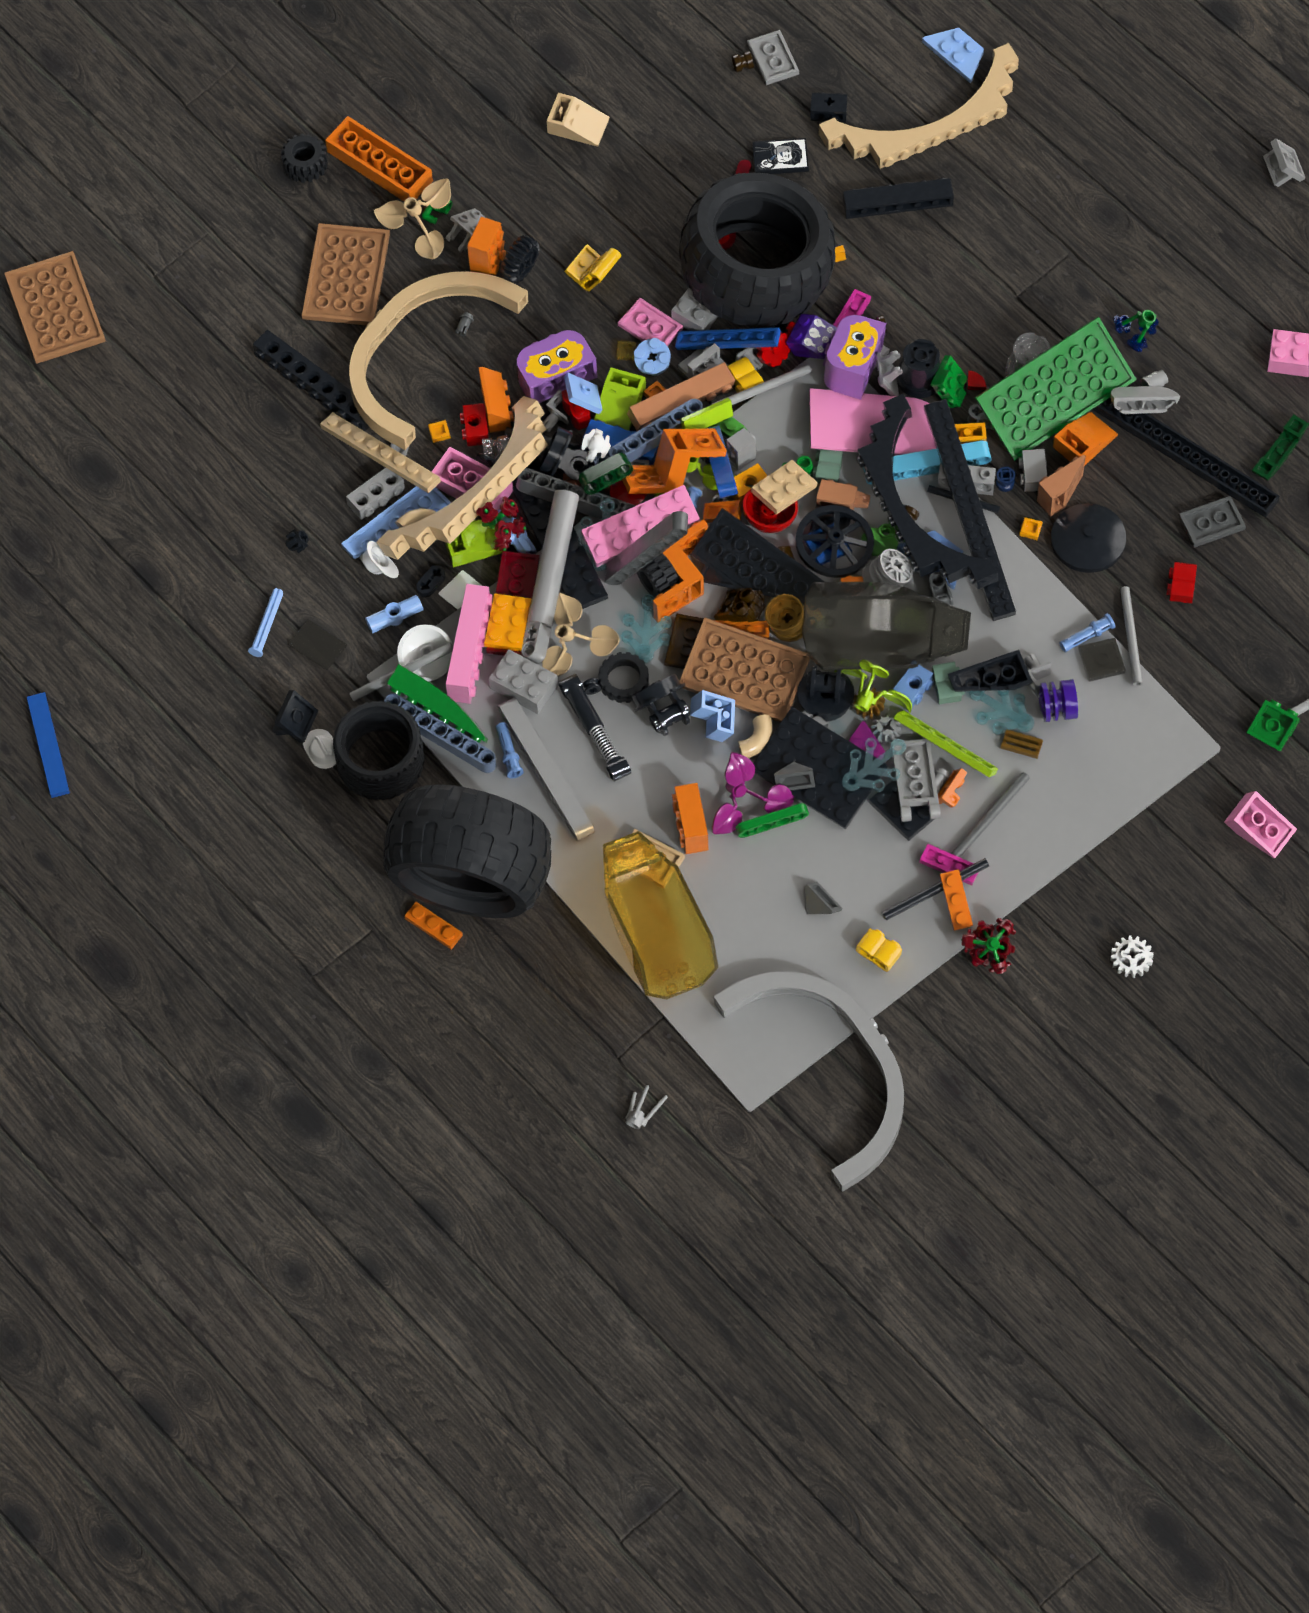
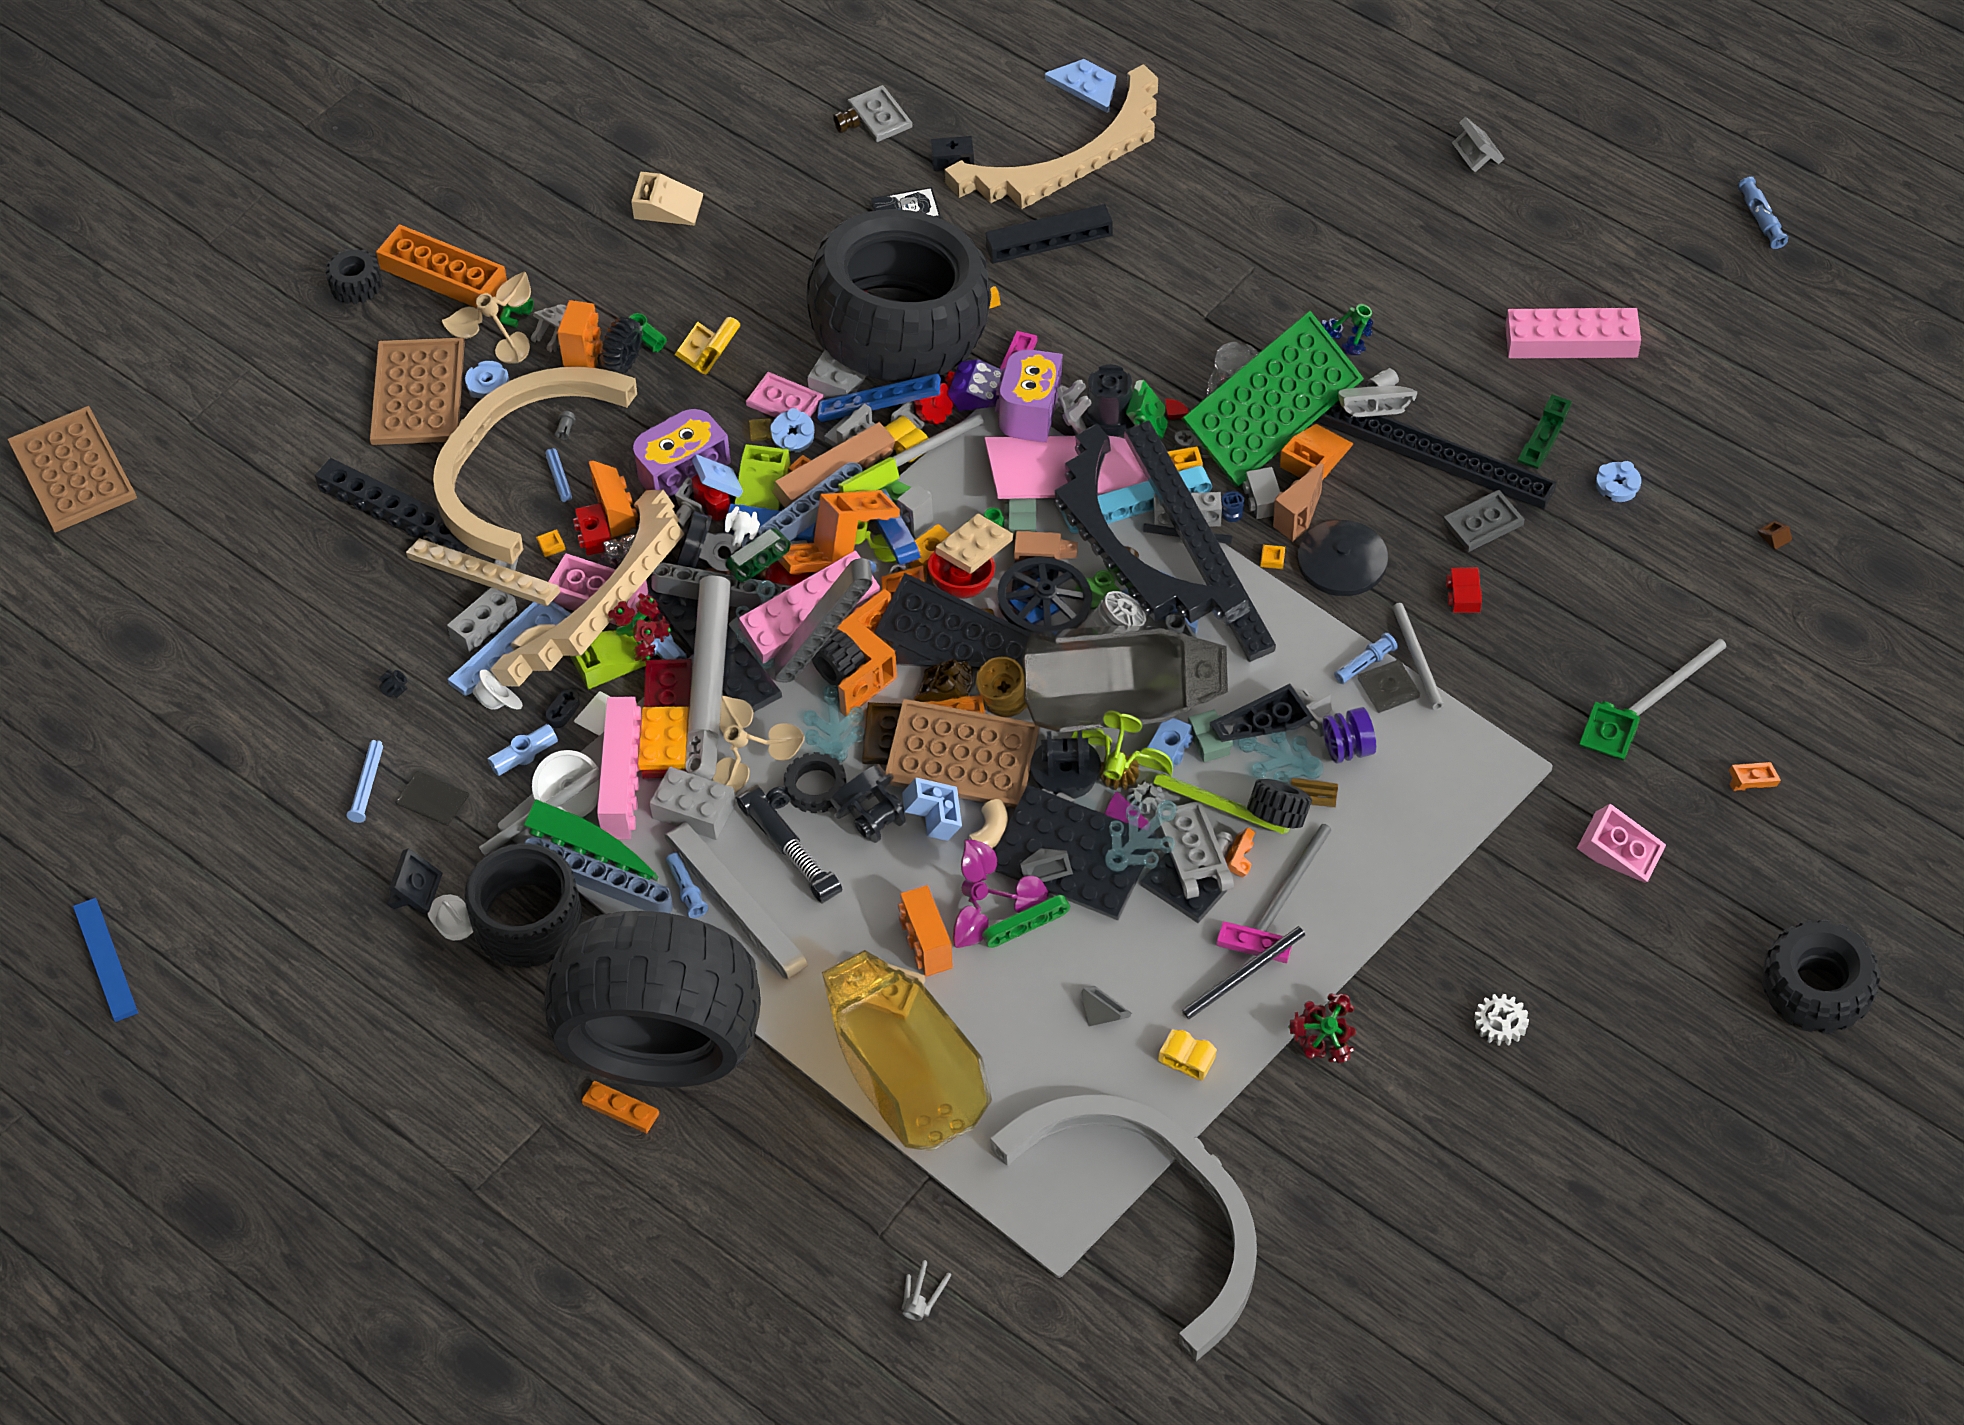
camera: 10 degrees left, 10 degrees down
orange plate [939,869,973,931] -> none
none -> light blue plate [465,361,509,399]
none -> medium blue axle [545,448,572,502]
none -> green piece [629,313,667,353]
none -> black tyre [1247,779,1312,829]

